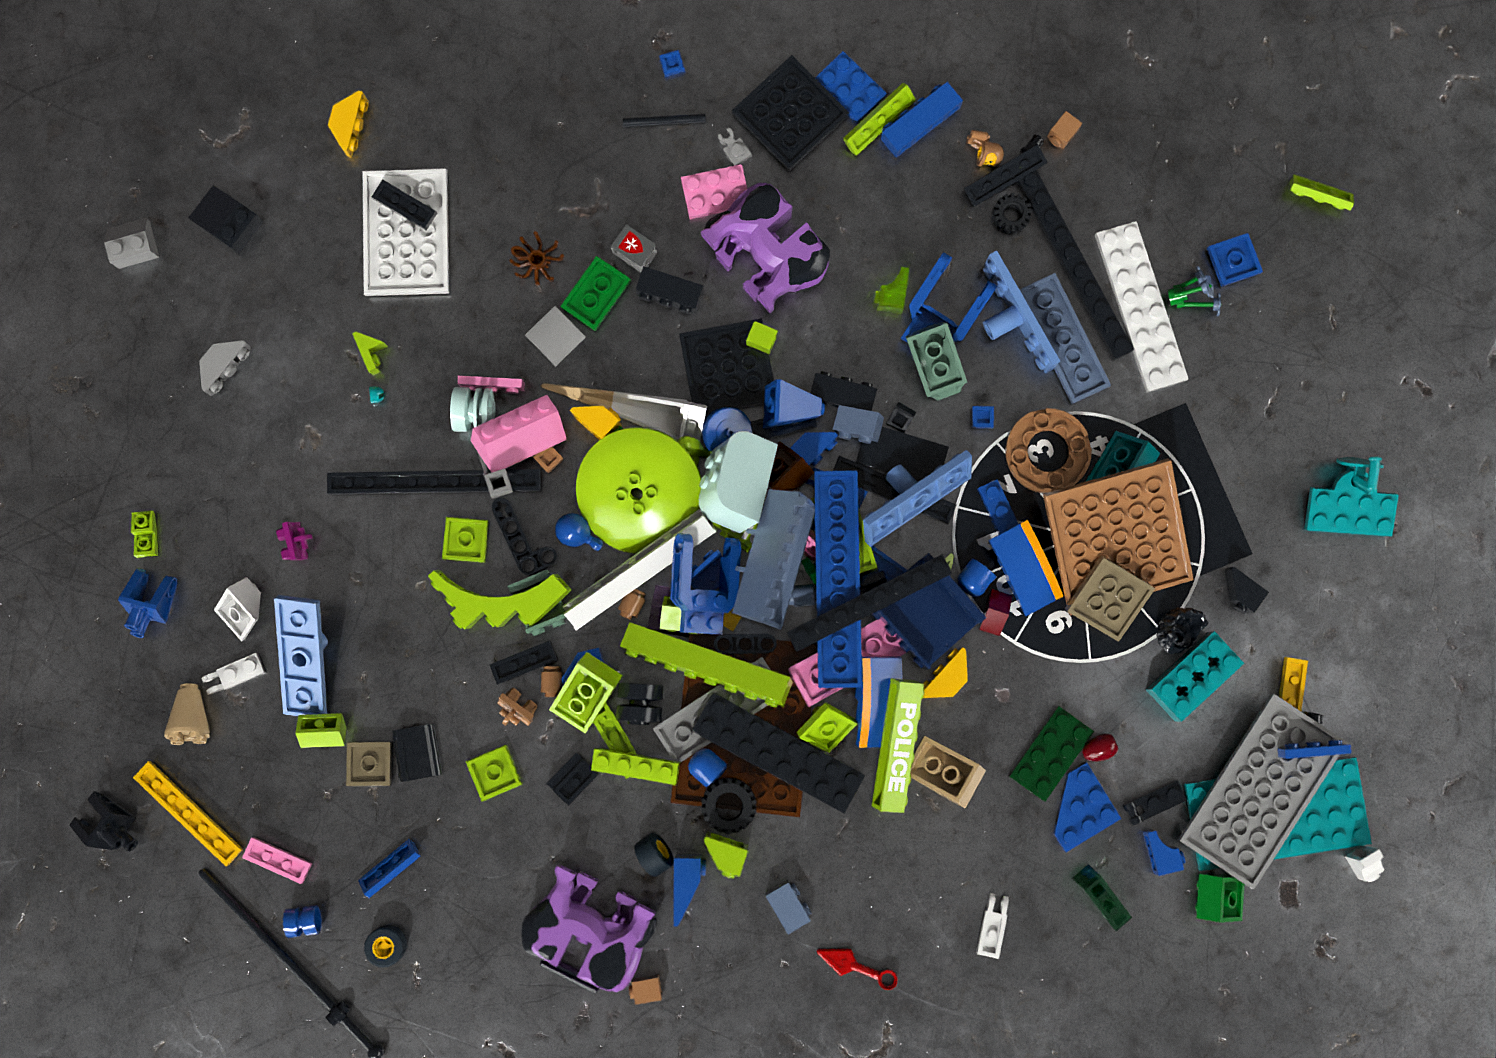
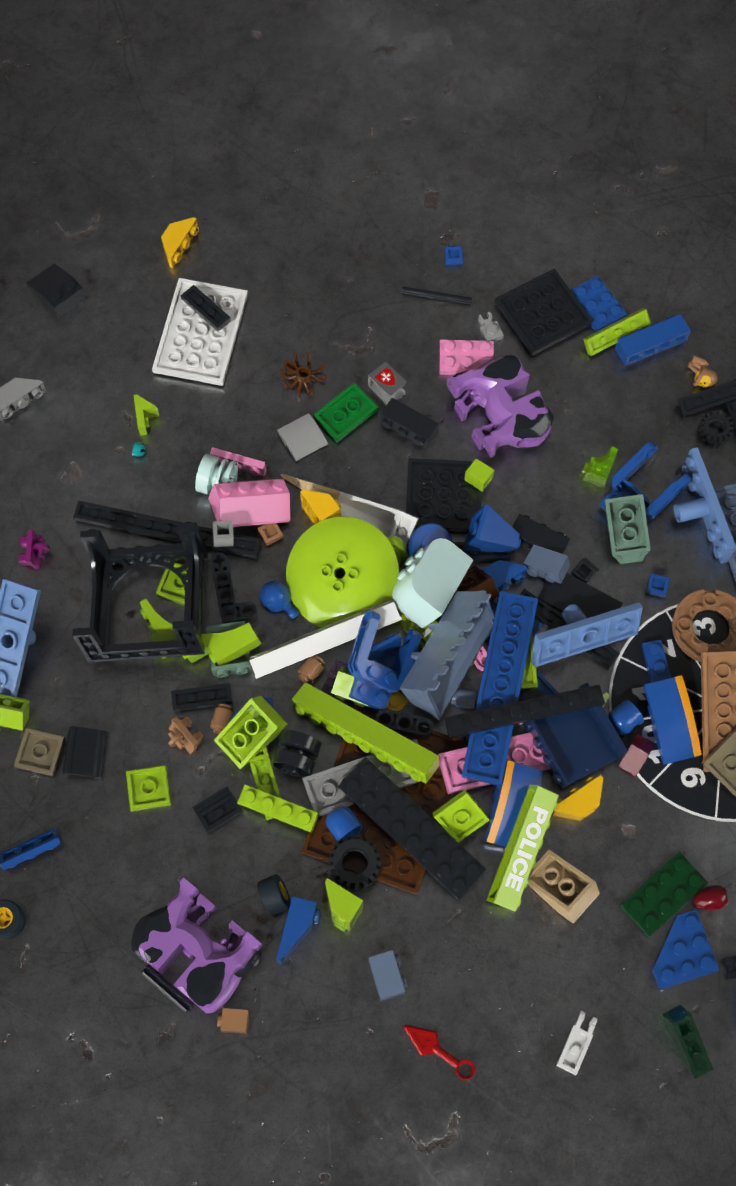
camera: 10 degrees right, 15 degrees down
dark green plate [801,557,816,587] -> none
none -> black arch [72,522,208,662]

